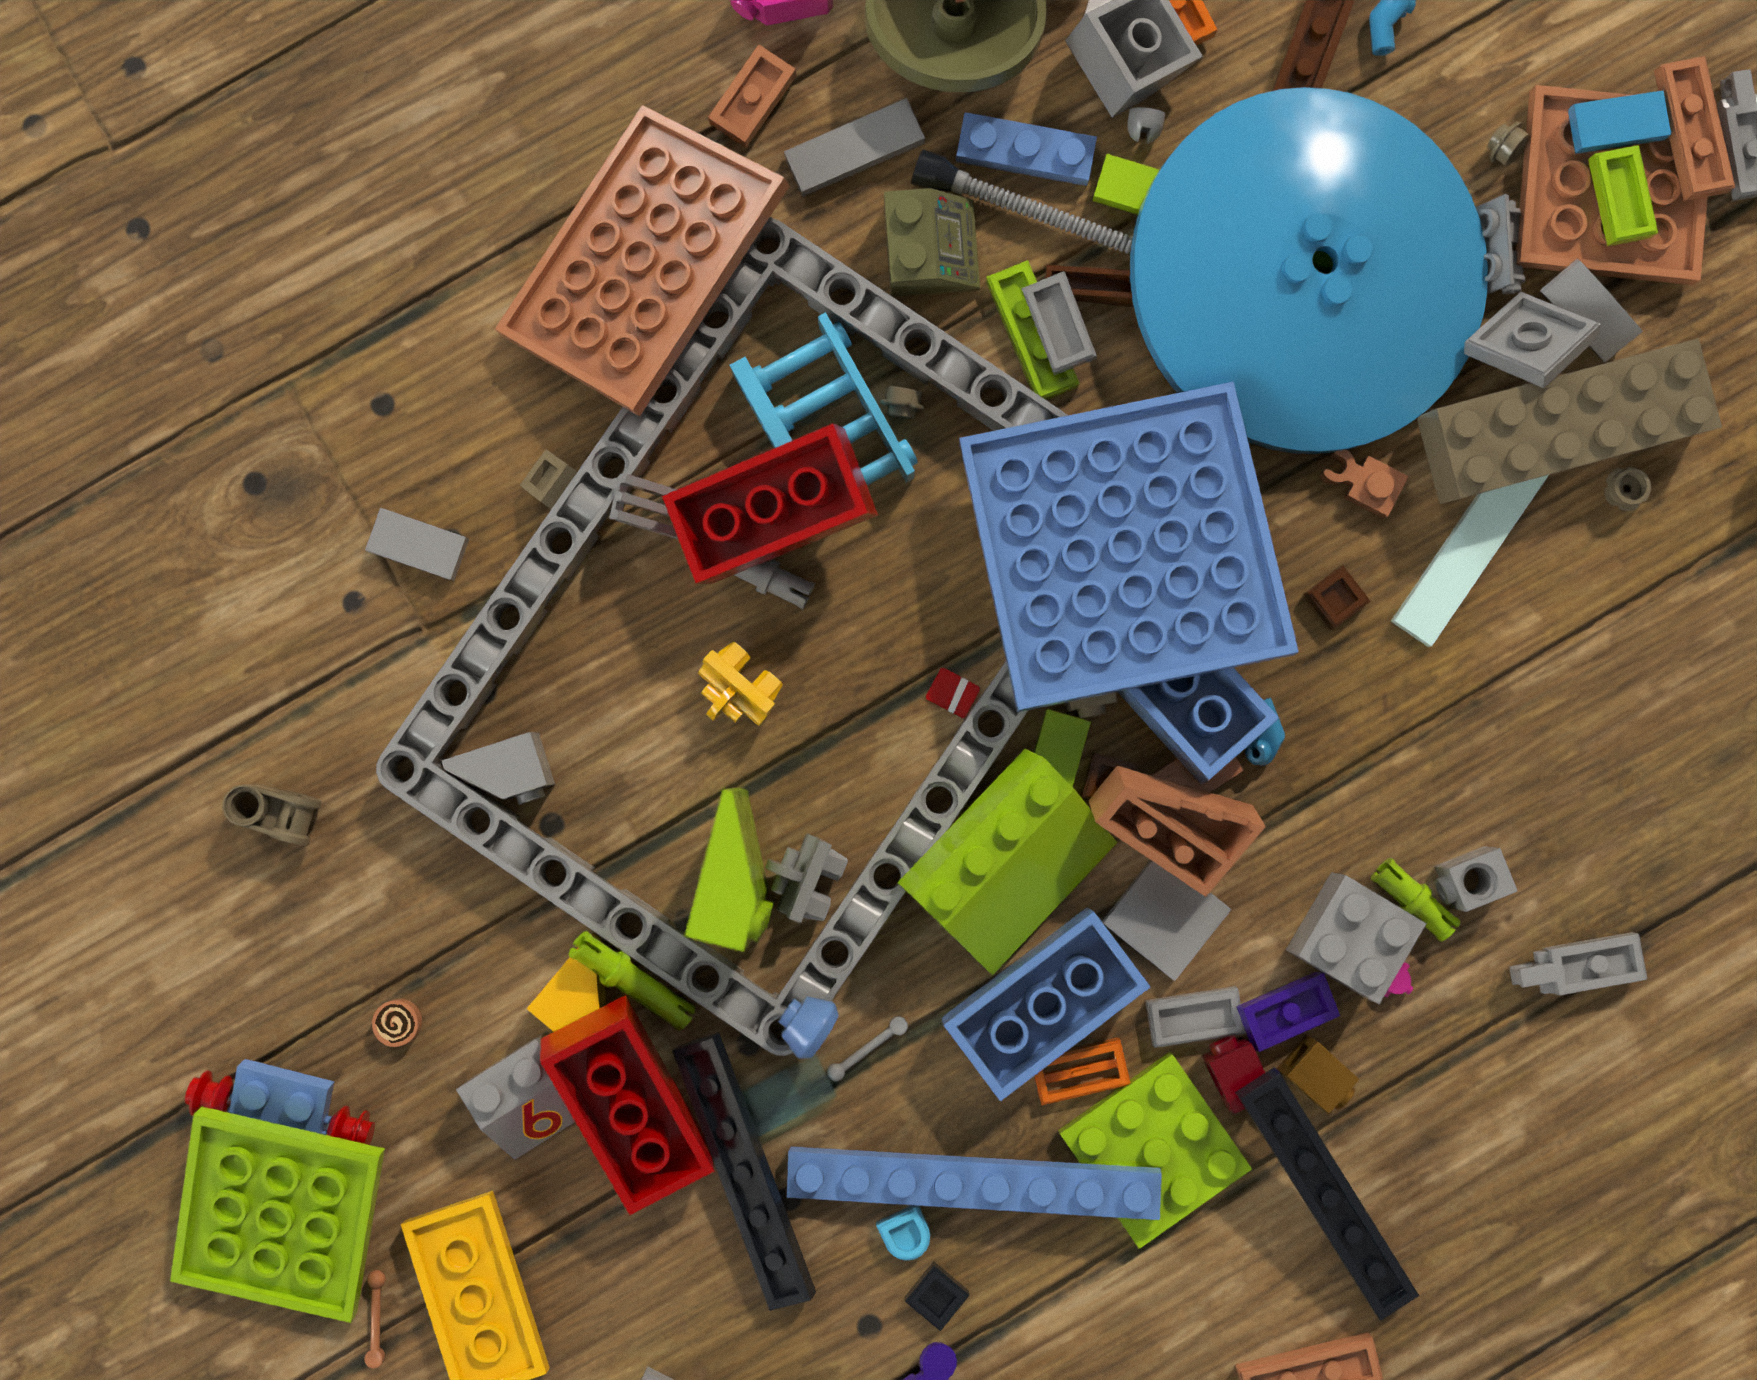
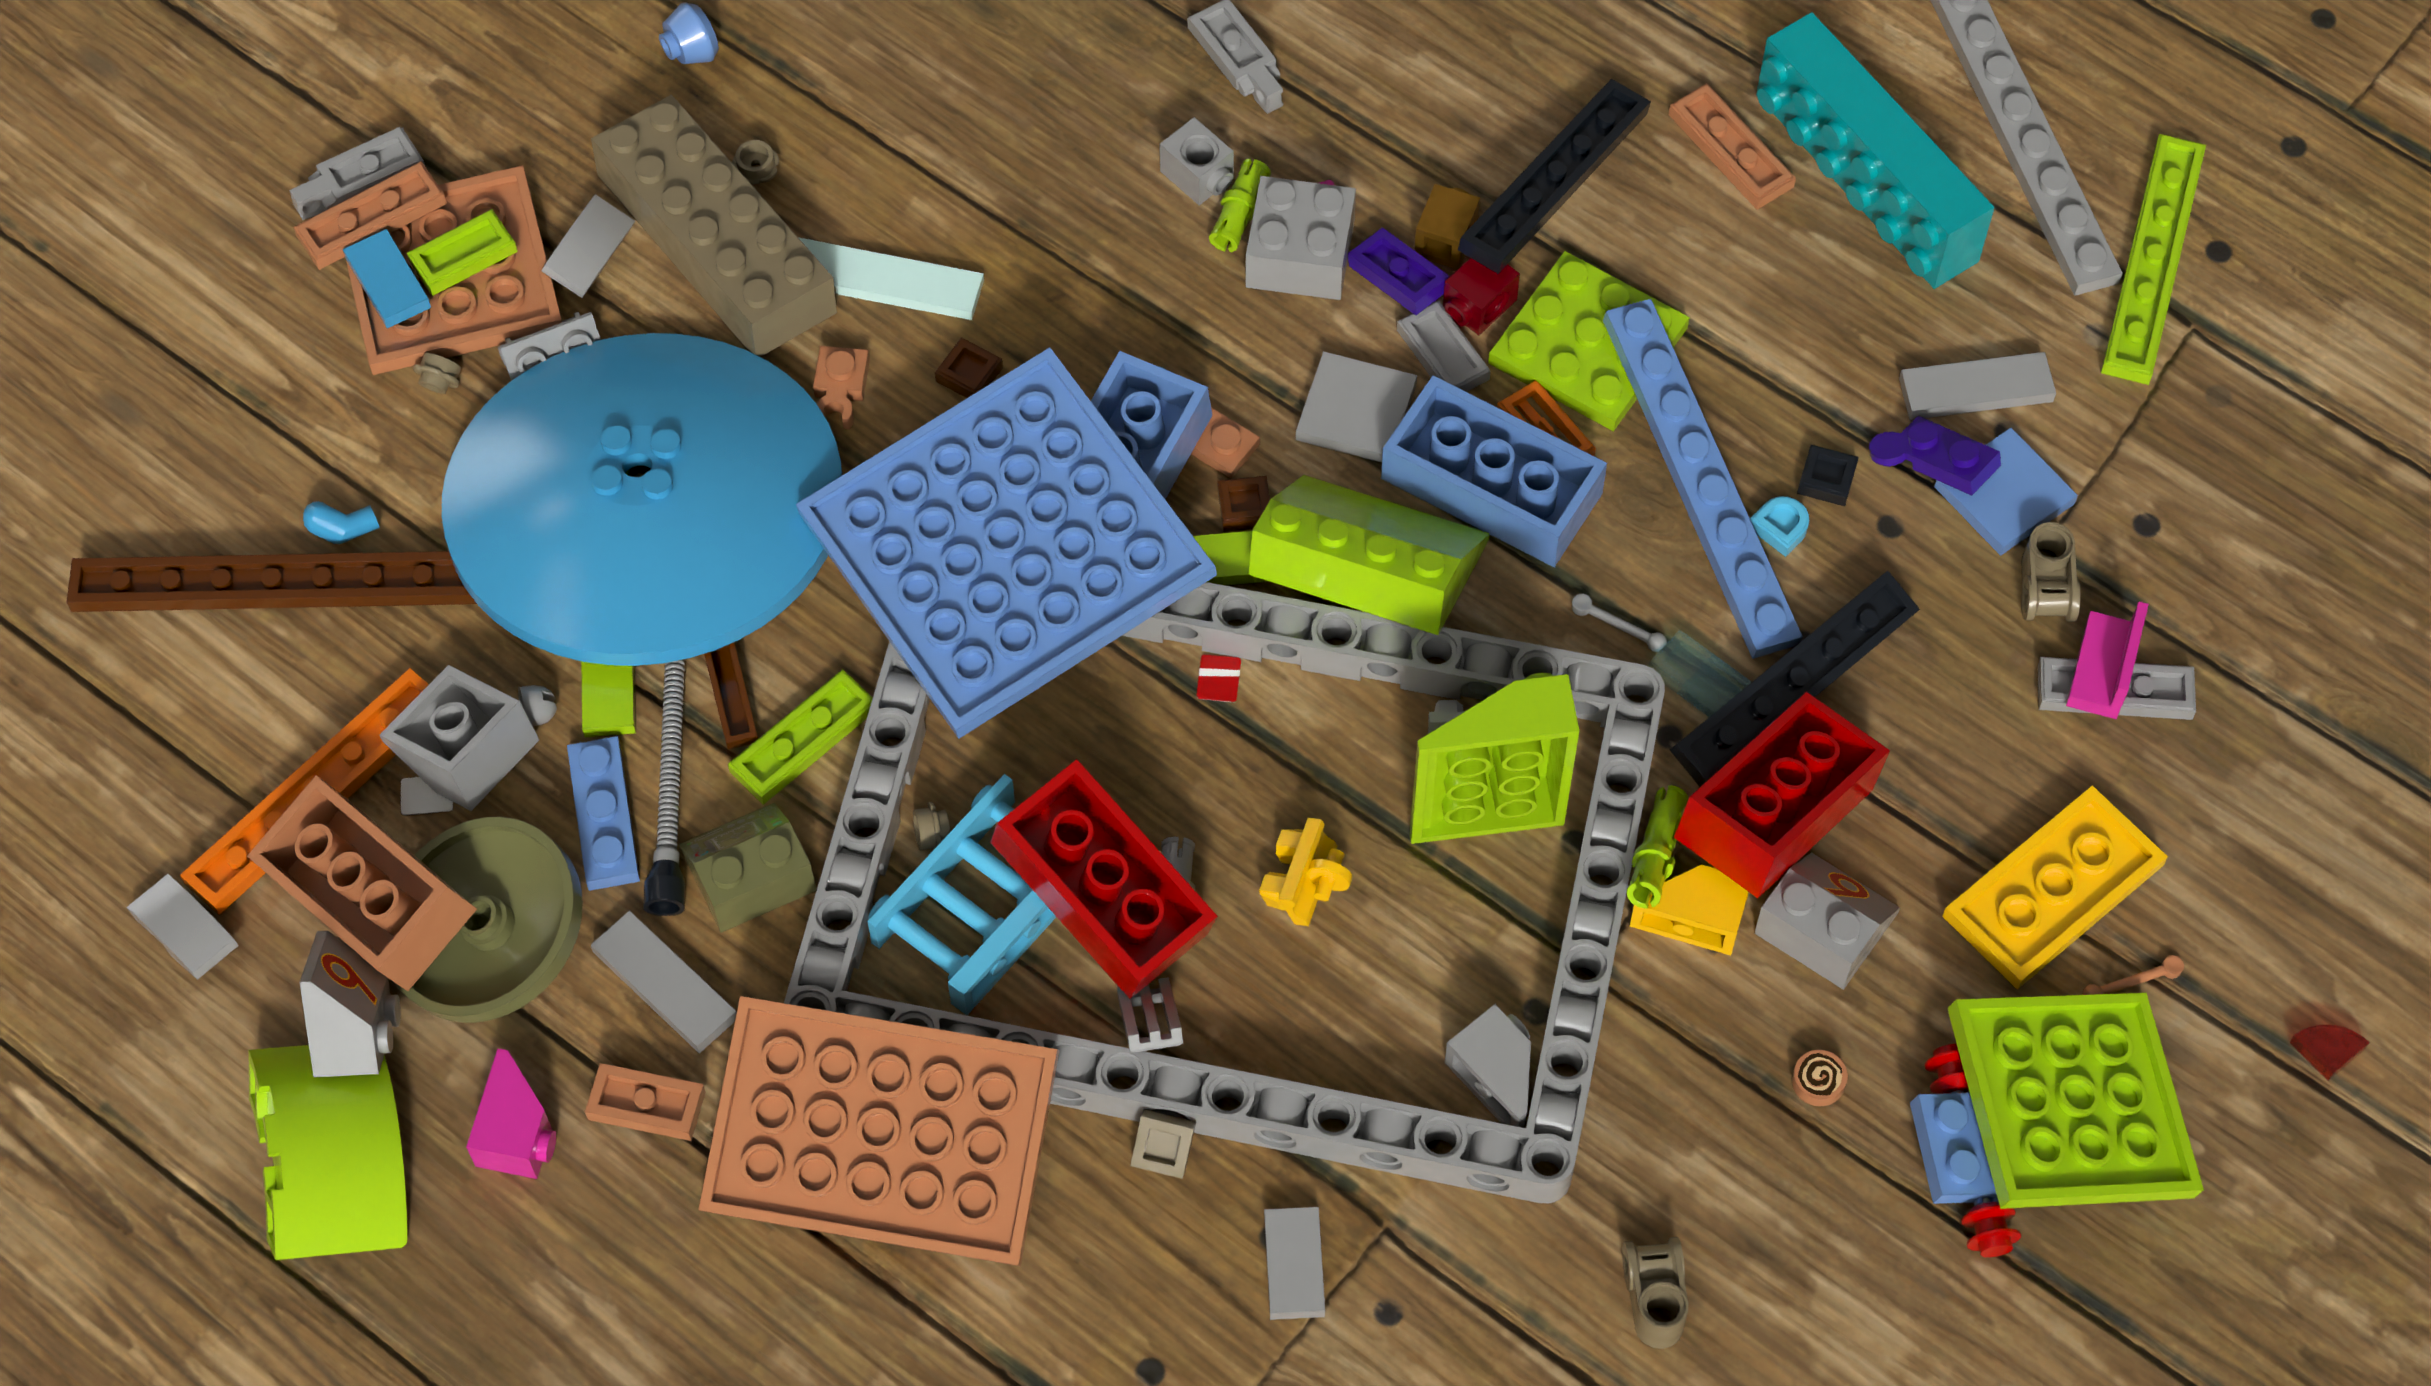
camera: 110 degrees left, 25 degrees down
medium blue cone [778,996,839,1059] -> none
light grey tile [1022,271,1097,375] -> none
nougat wedge [1088,766,1265,897] -> none
light grey tile [1464,292,1601,388] -> none

